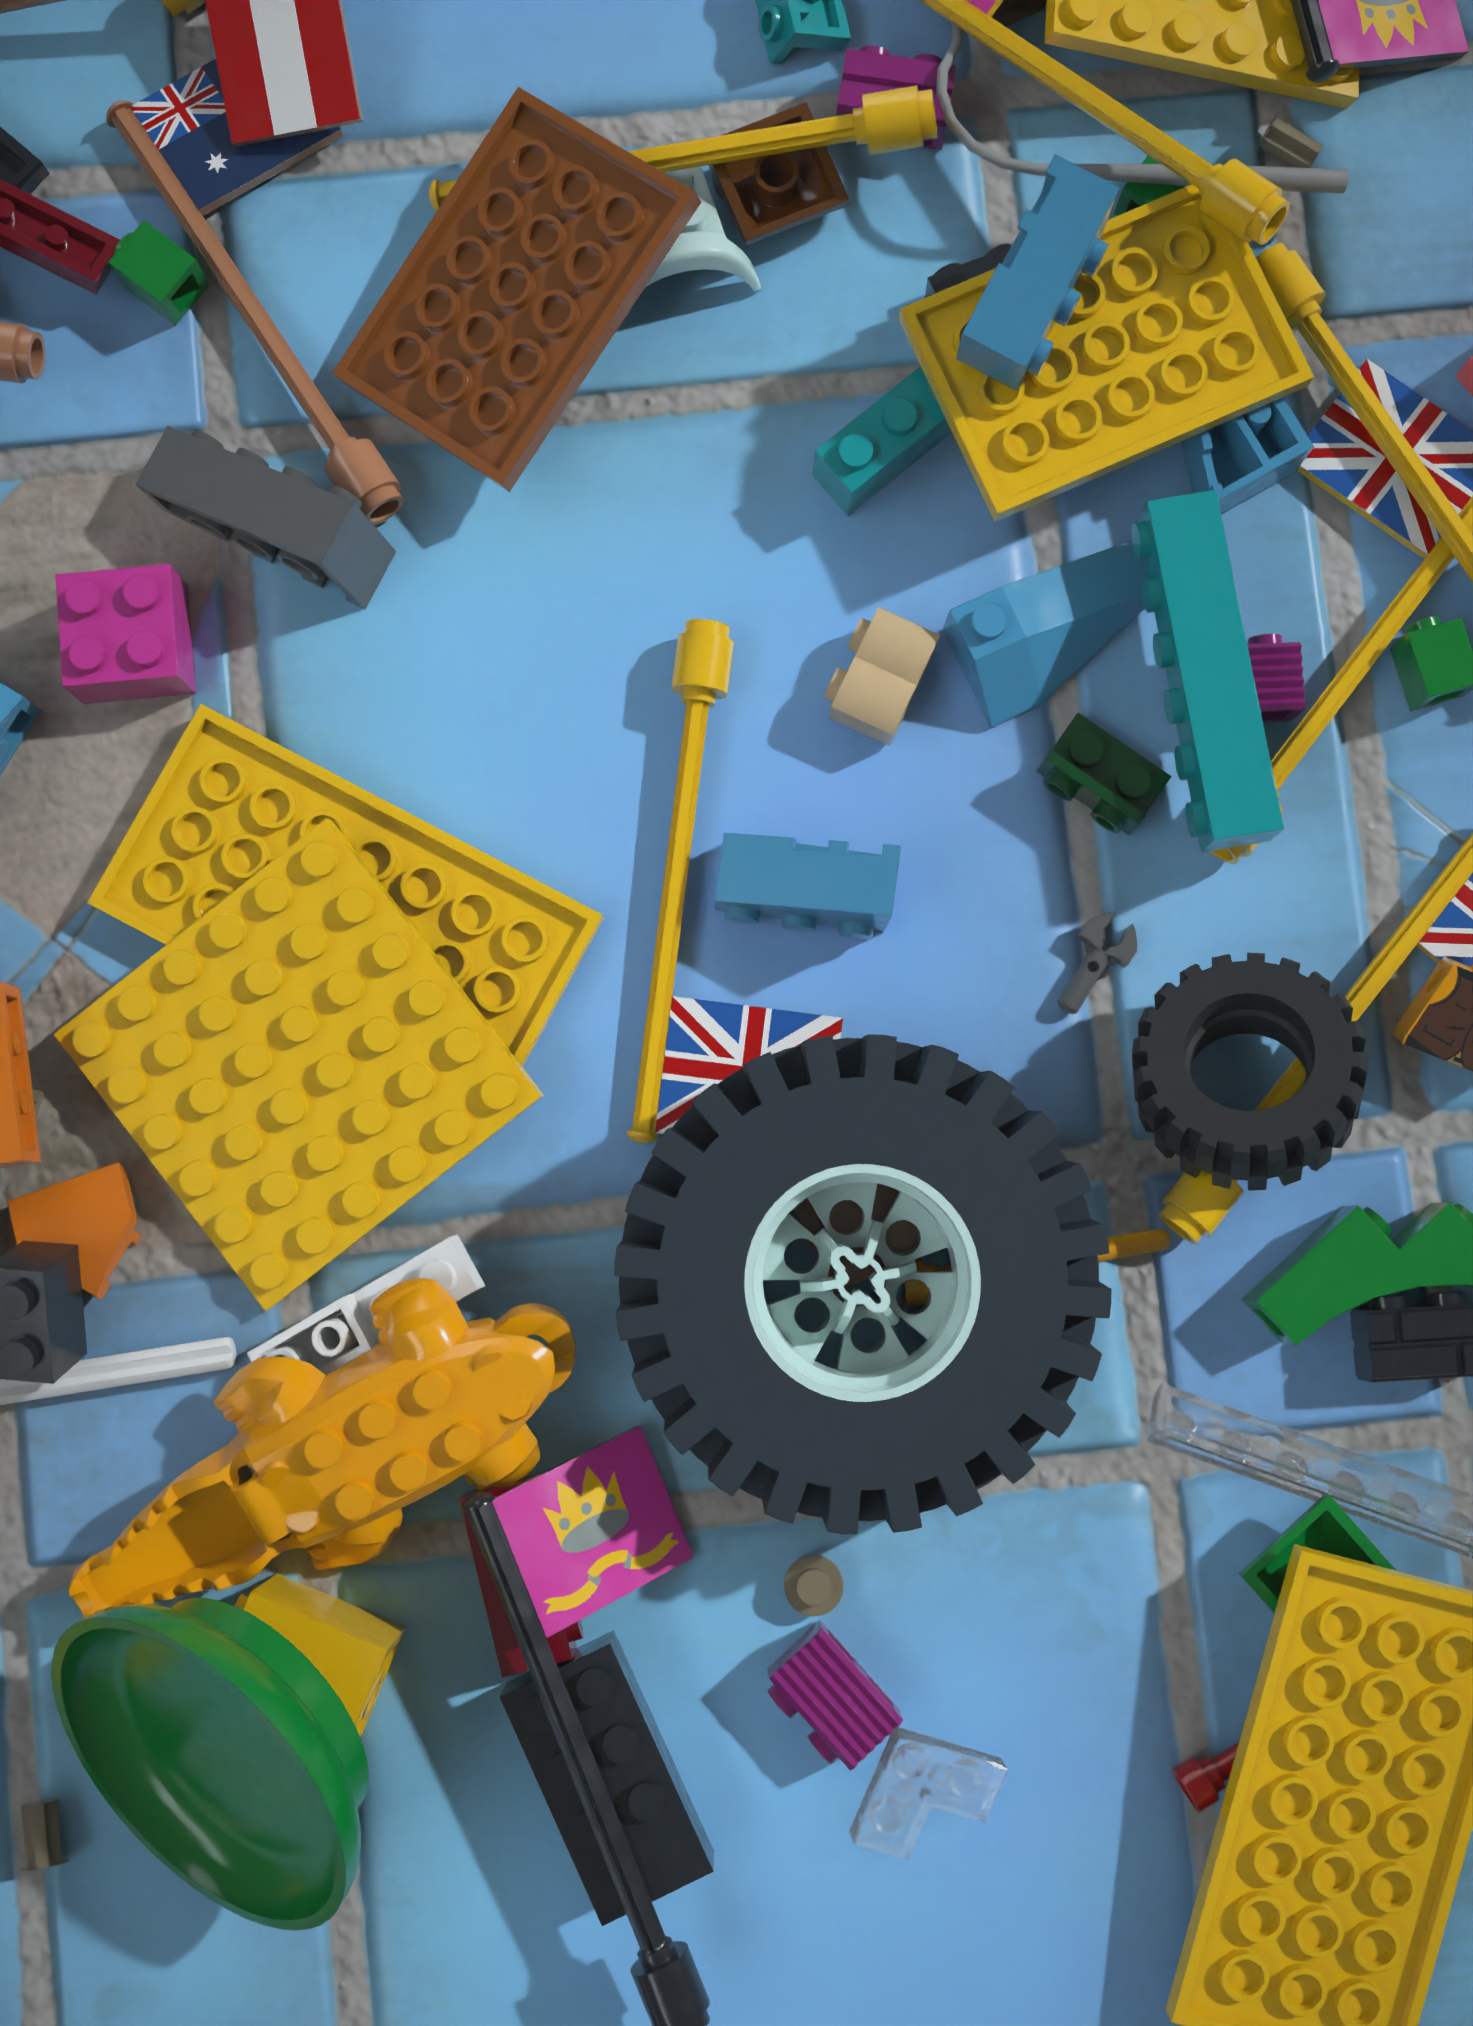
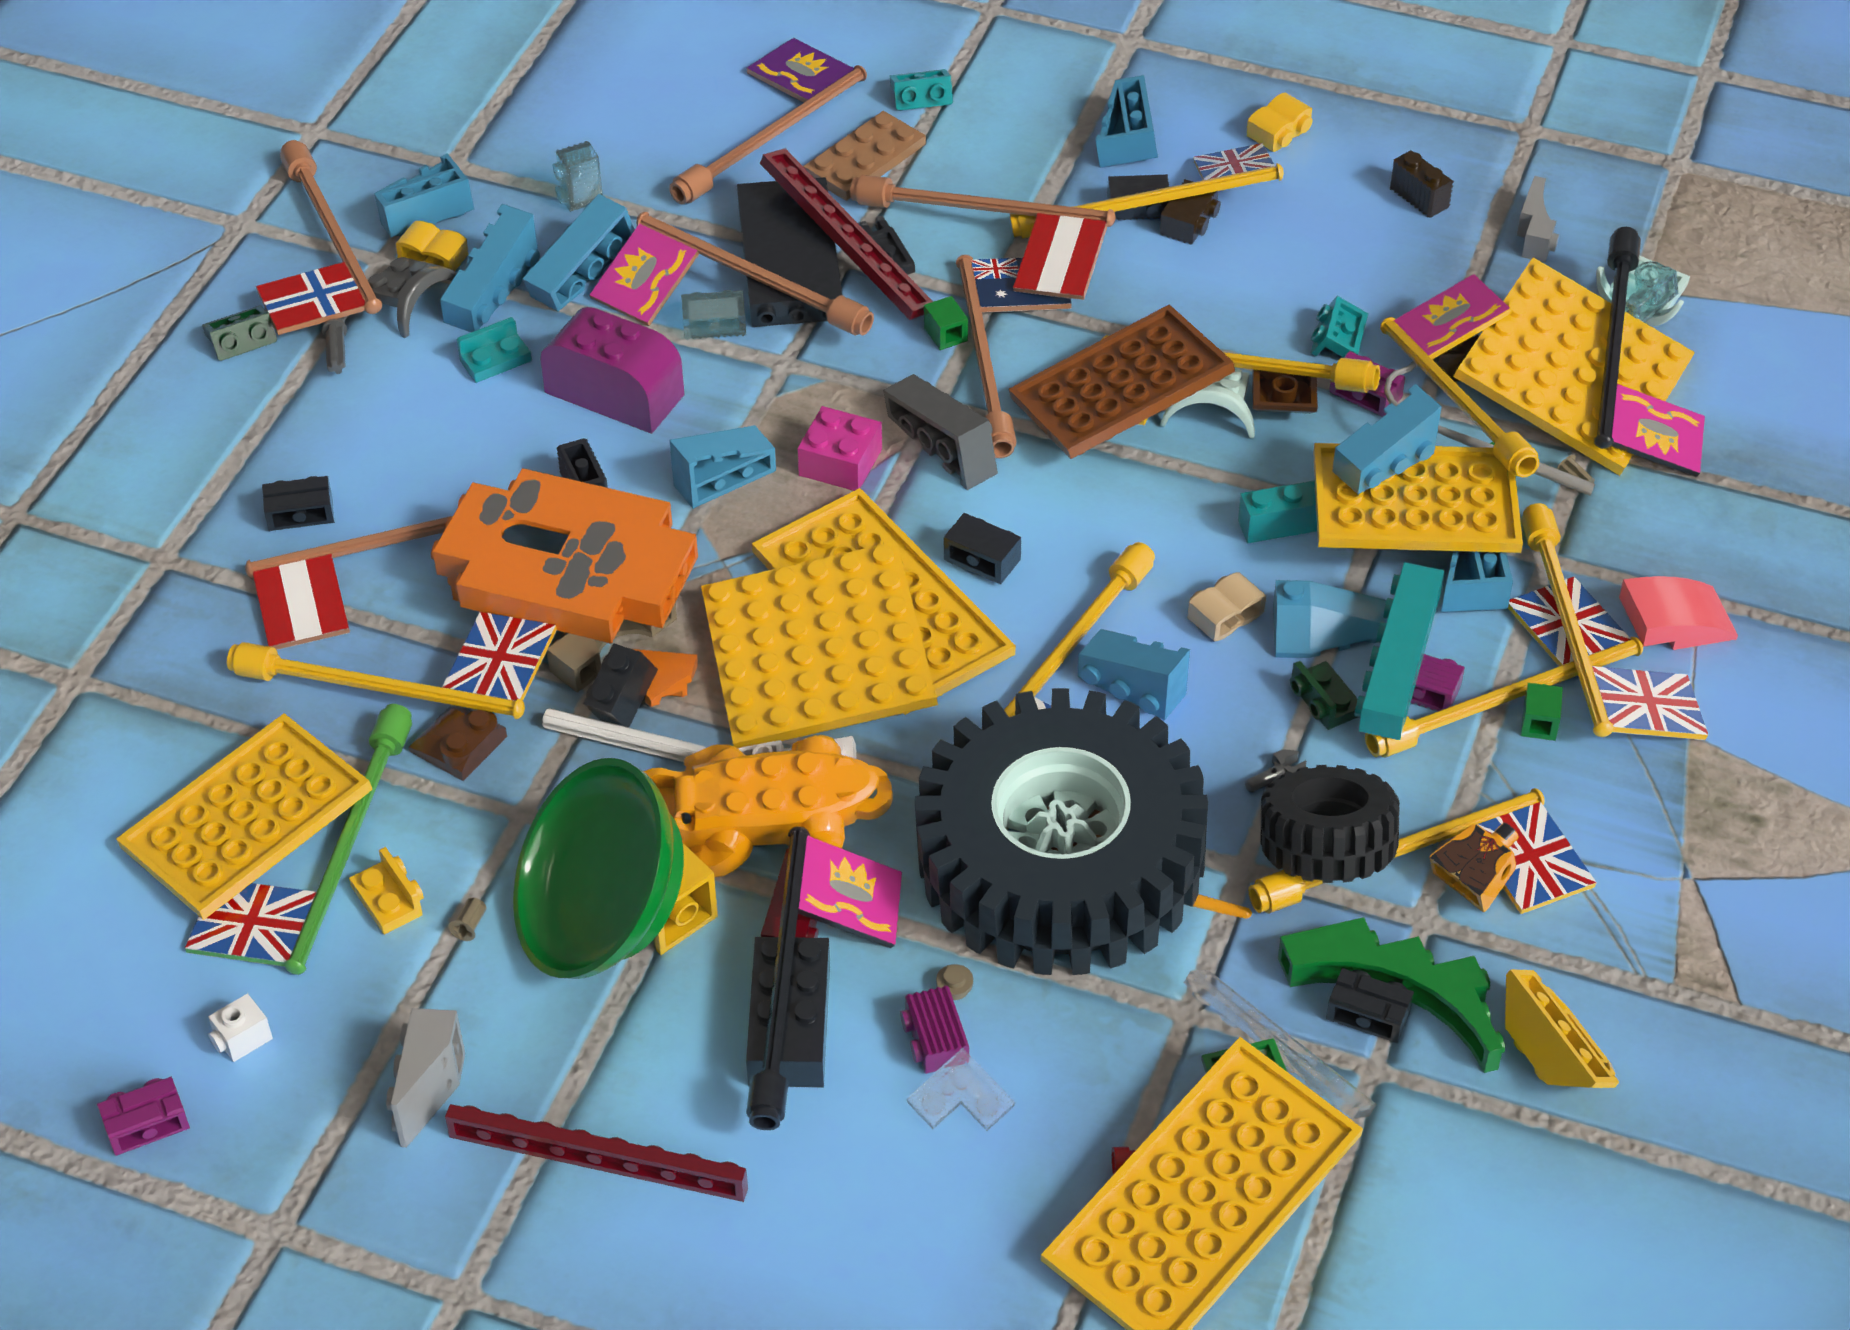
camera: 30 degrees right, 35 degrees down
none -> black brick [944,513,1021,585]

